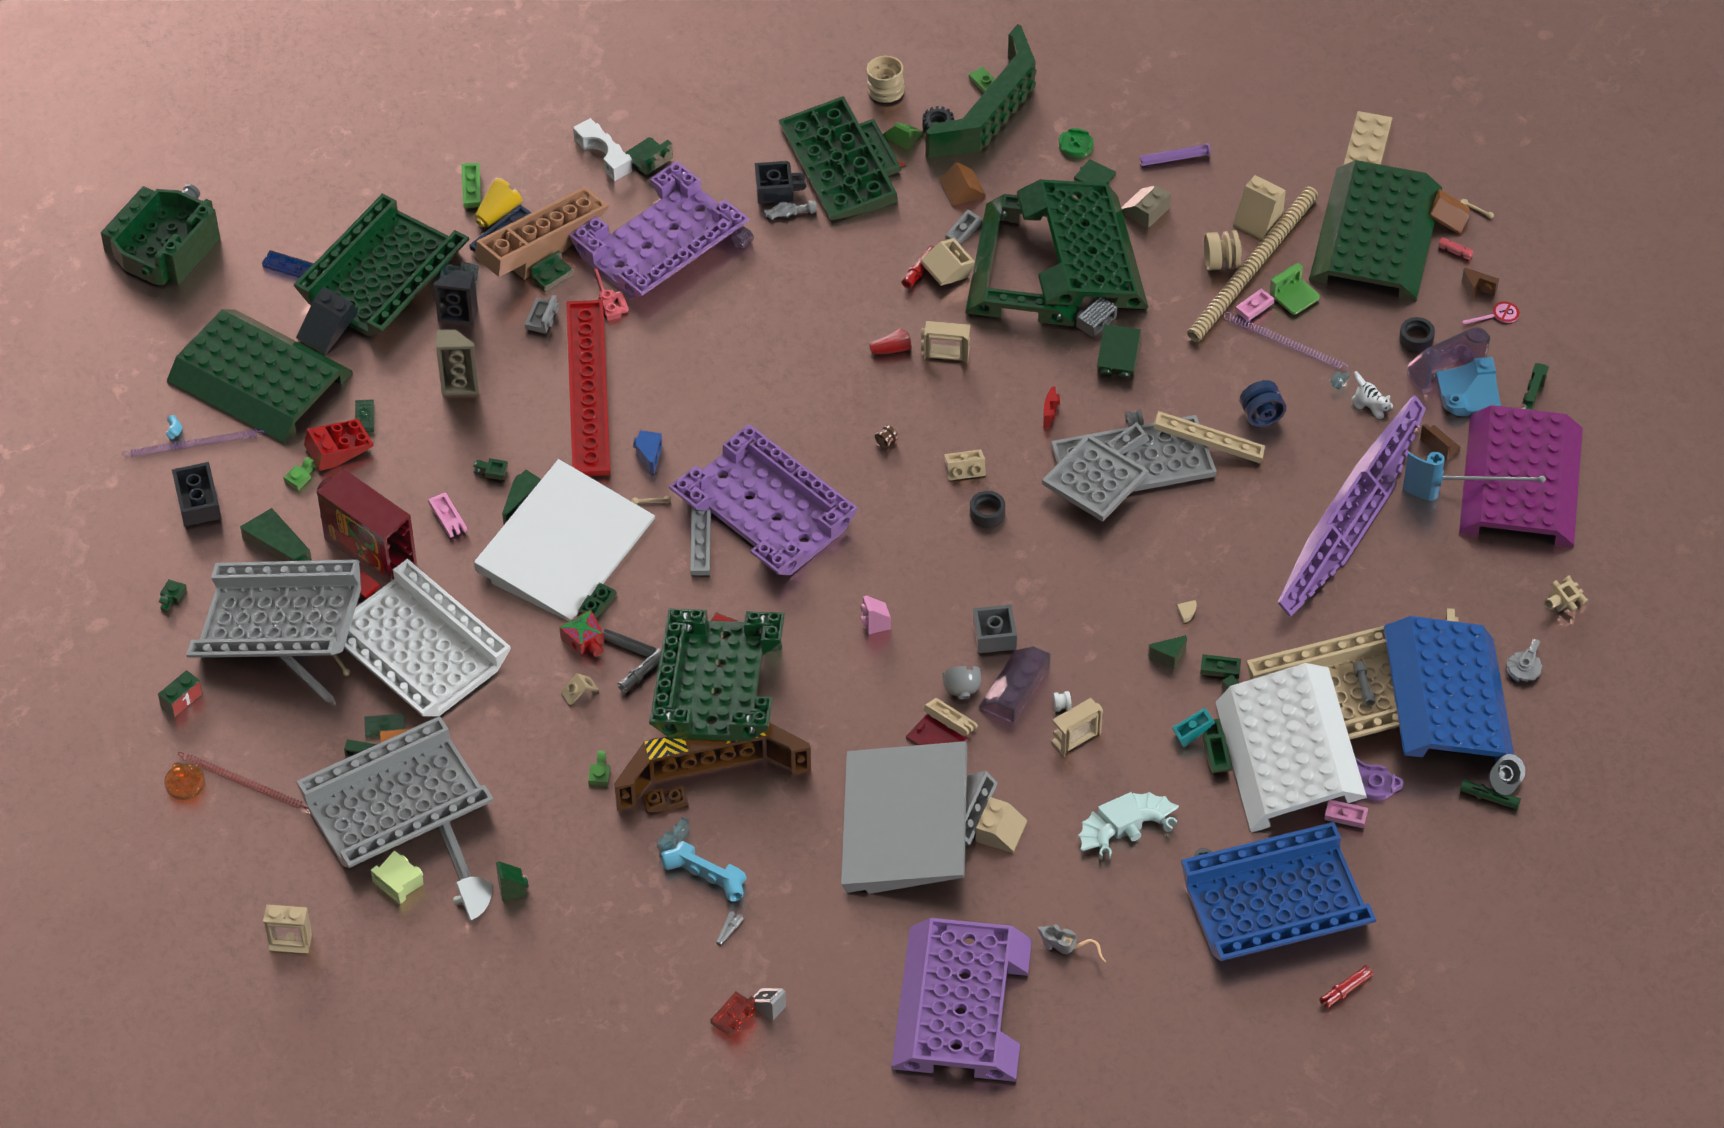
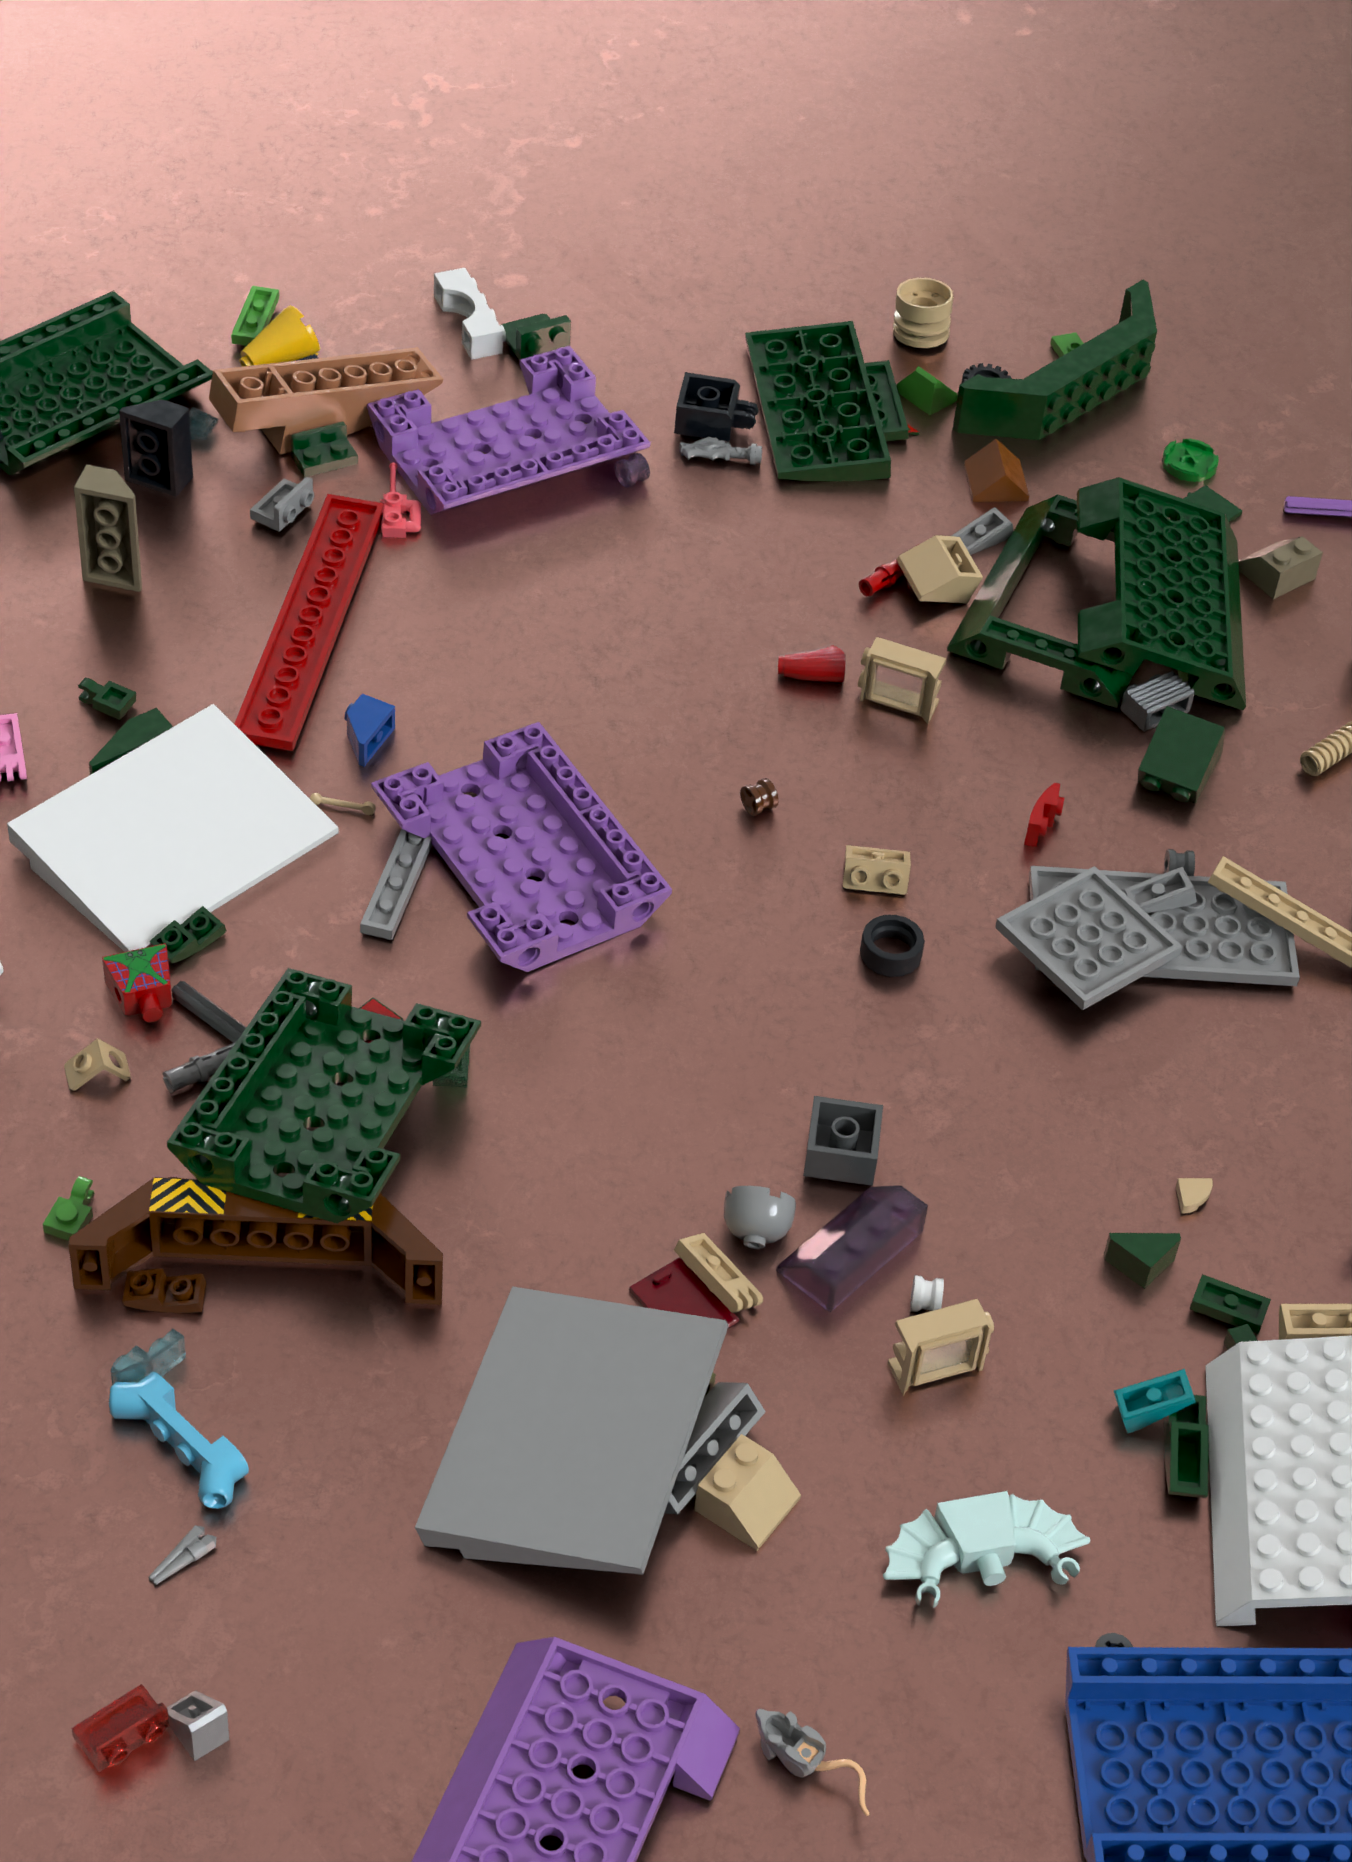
camera: 10 degrees right, 5 degrees down
bright pink slope [860,596,891,634] -> none

